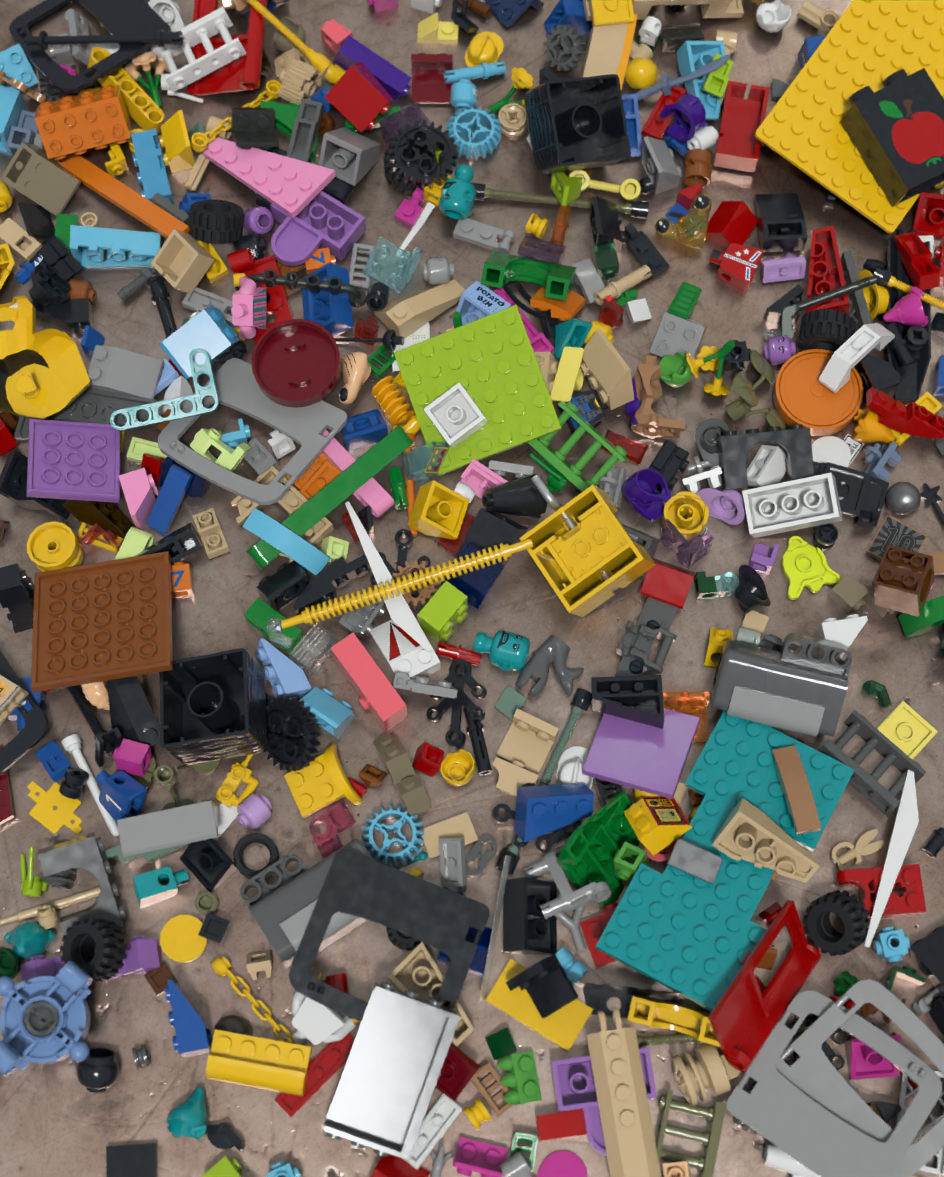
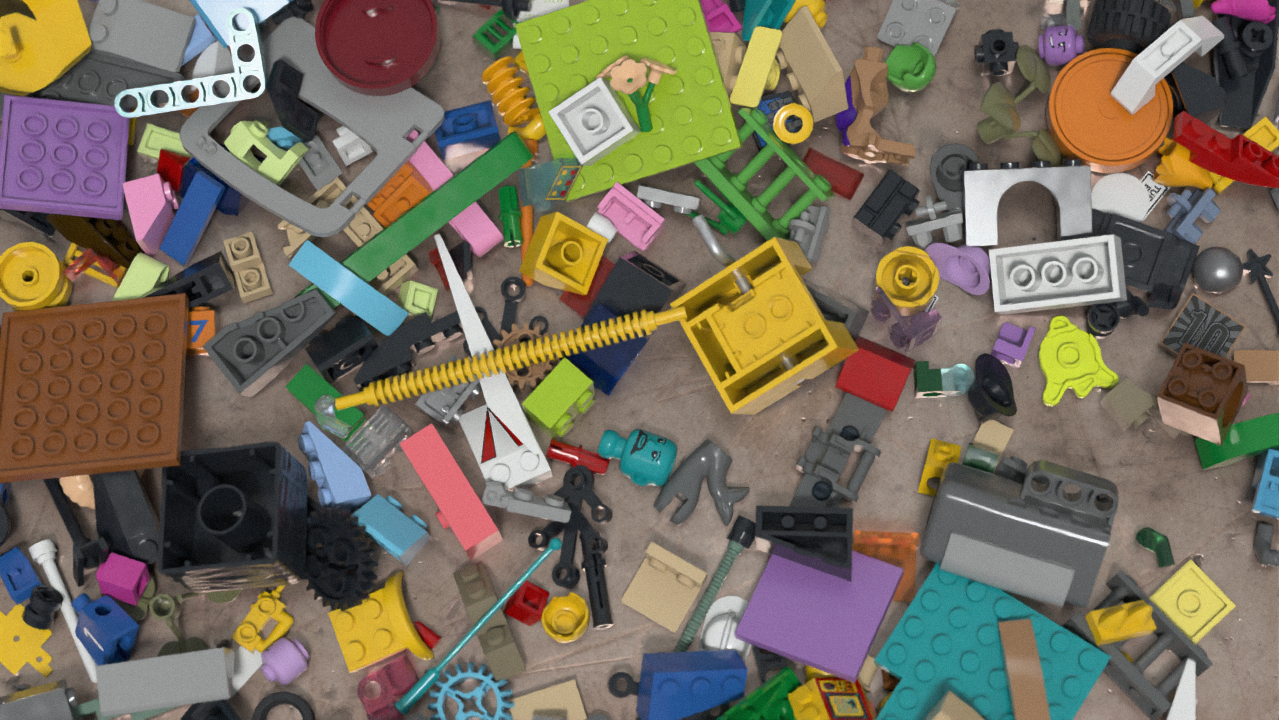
camera: 10 degrees right, 5 degrees up
light nougat head [339,351,371,405] -> none
dark orange slope [358,764,387,787] -> none
black cone [482,474,547,519] -> none
tan brick [492,757,539,798] -> none
sand green slope [494,686,527,720] -> none
dark purple helmet [621,468,671,521] -> none
yellow plant [686,340,735,396] -> none
white panel [747,445,787,487] -> none
white slope [813,614,868,658] -> none
none -> dark grey wedge [203,289,337,397]
none -> black tile [266,59,320,143]
none -> teal piece [394,538,562,715]
none -> light nougat plant [596,55,677,132]
none -> yellow piece [773,103,814,144]
none -> yellow tile [1085,599,1157,646]
none -> black plate [1112,289,1149,319]

